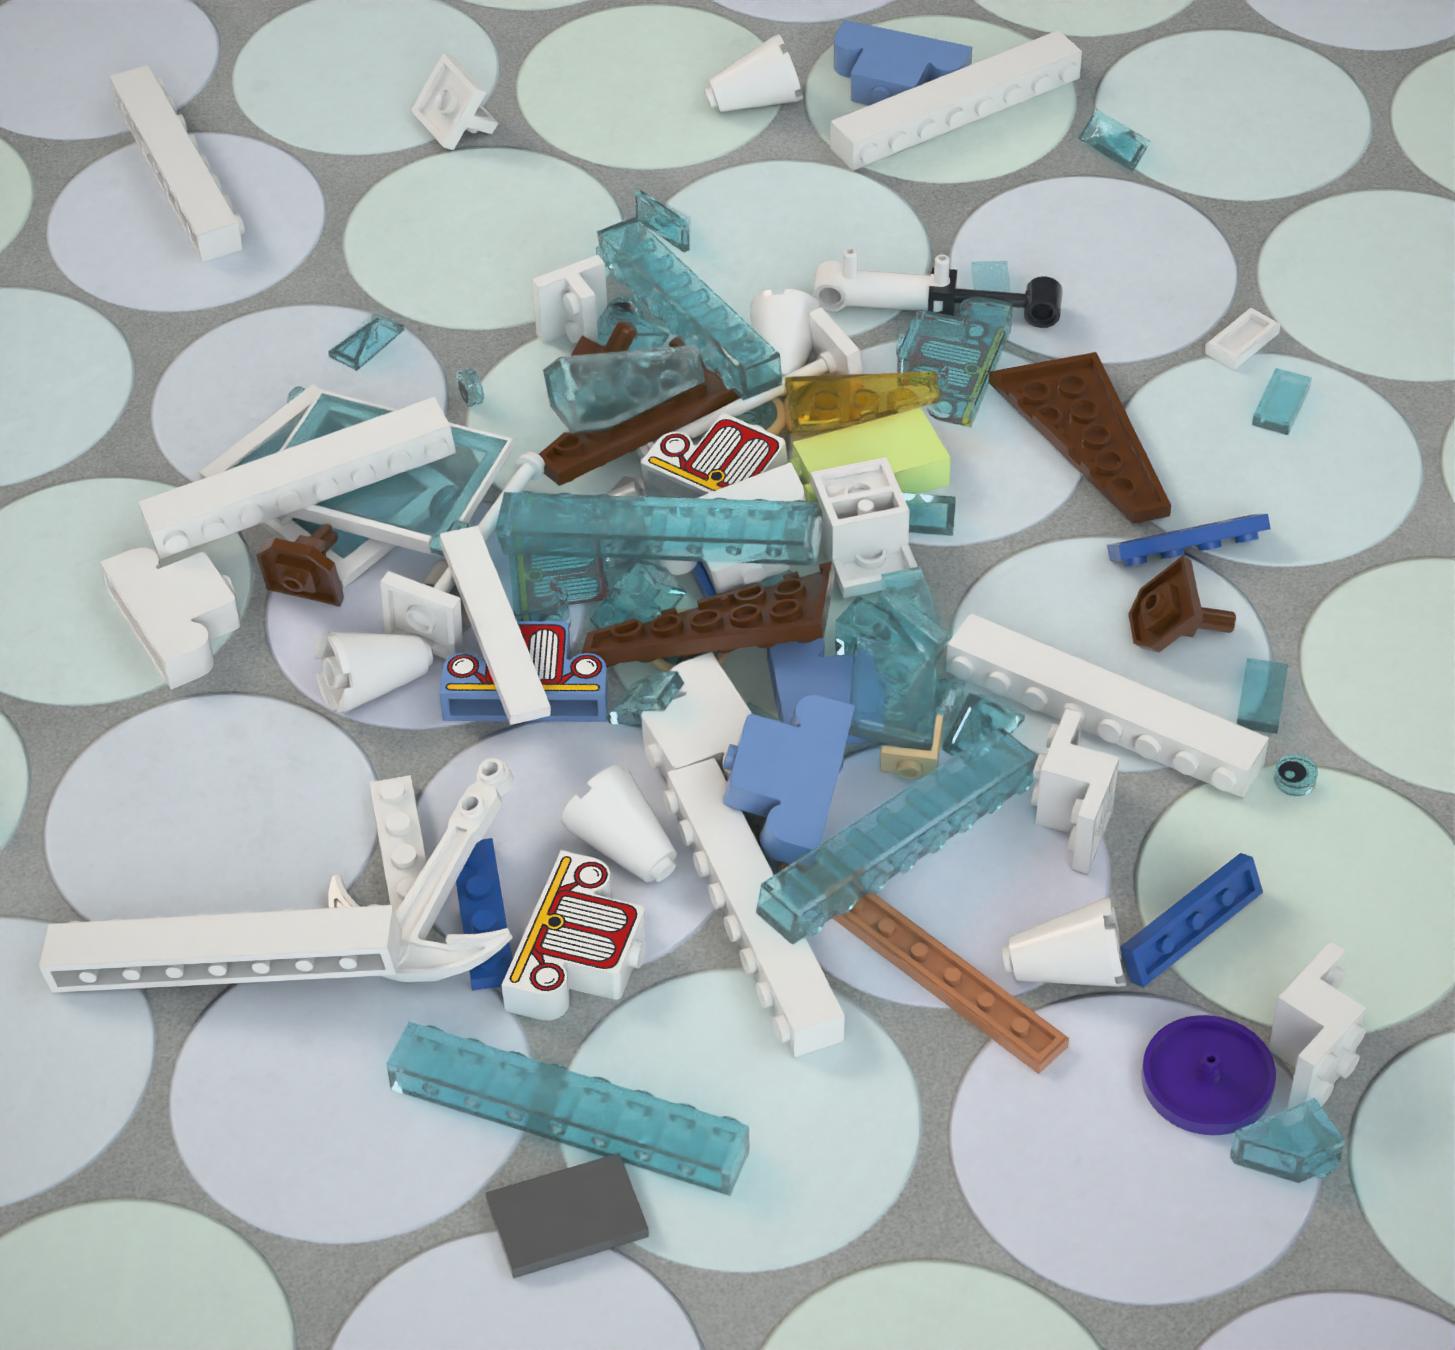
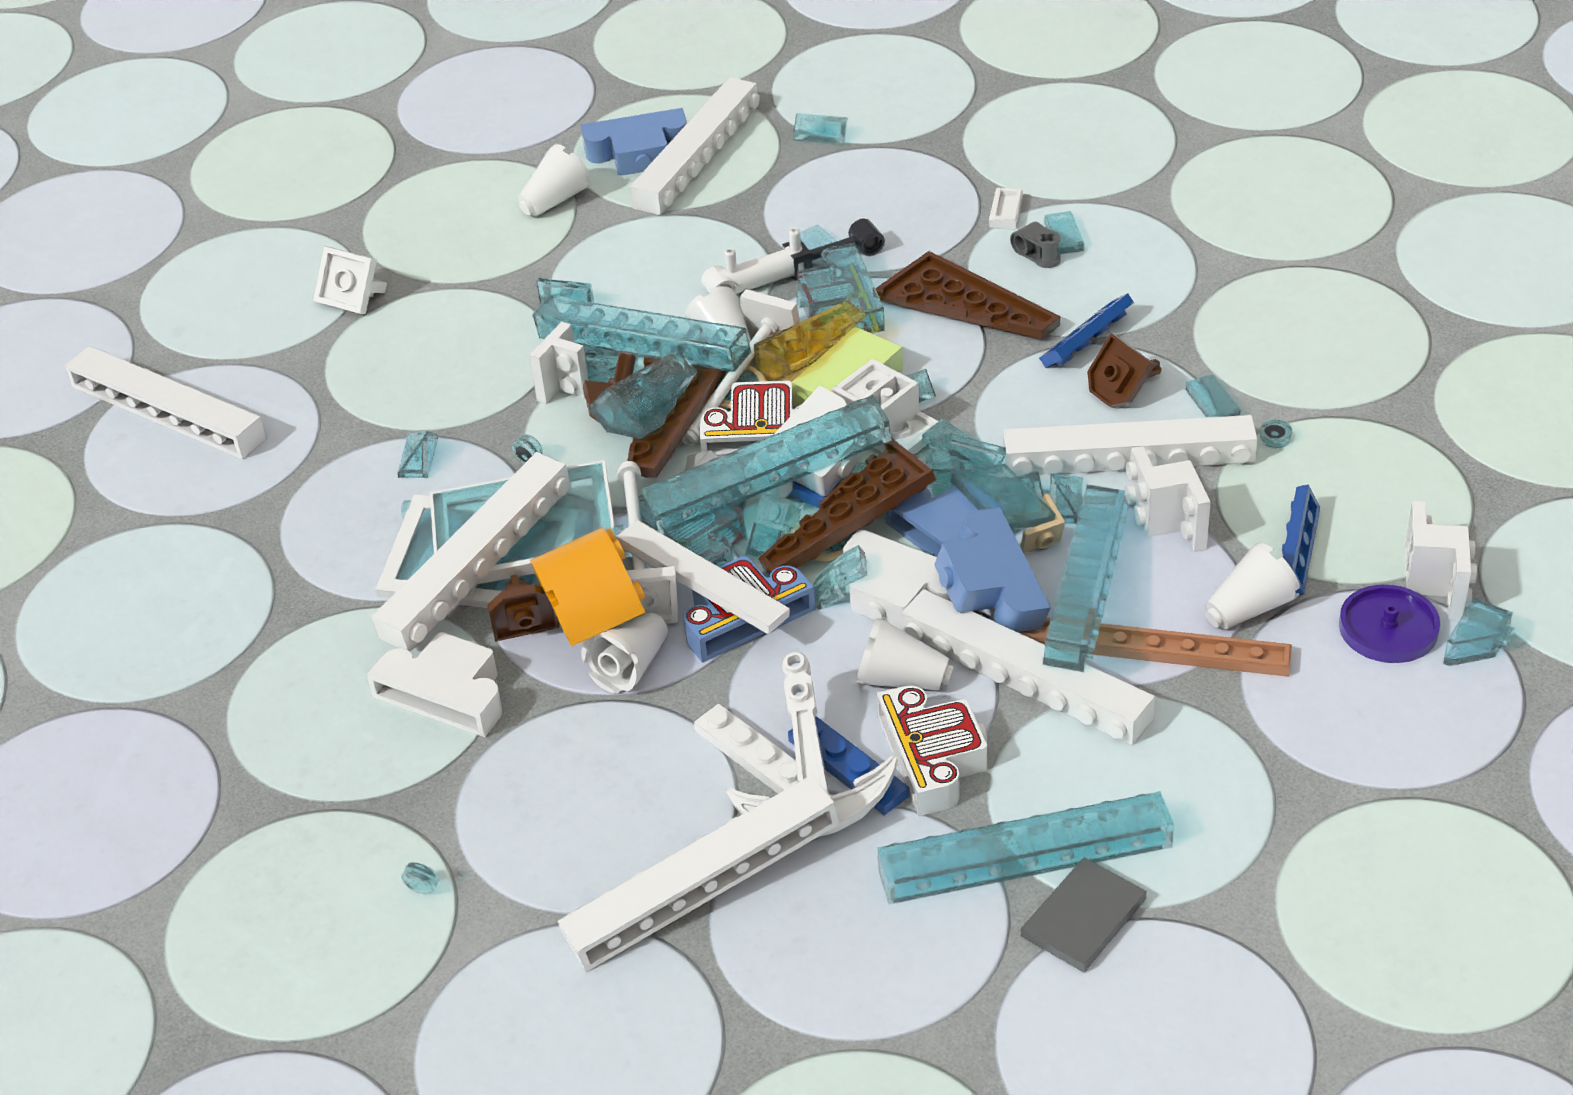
camera: 30 degrees left, 5 degrees down
none -> light orange cylinder [530,527,646,647]
none -> dark grey piece [1010,221,1061,268]

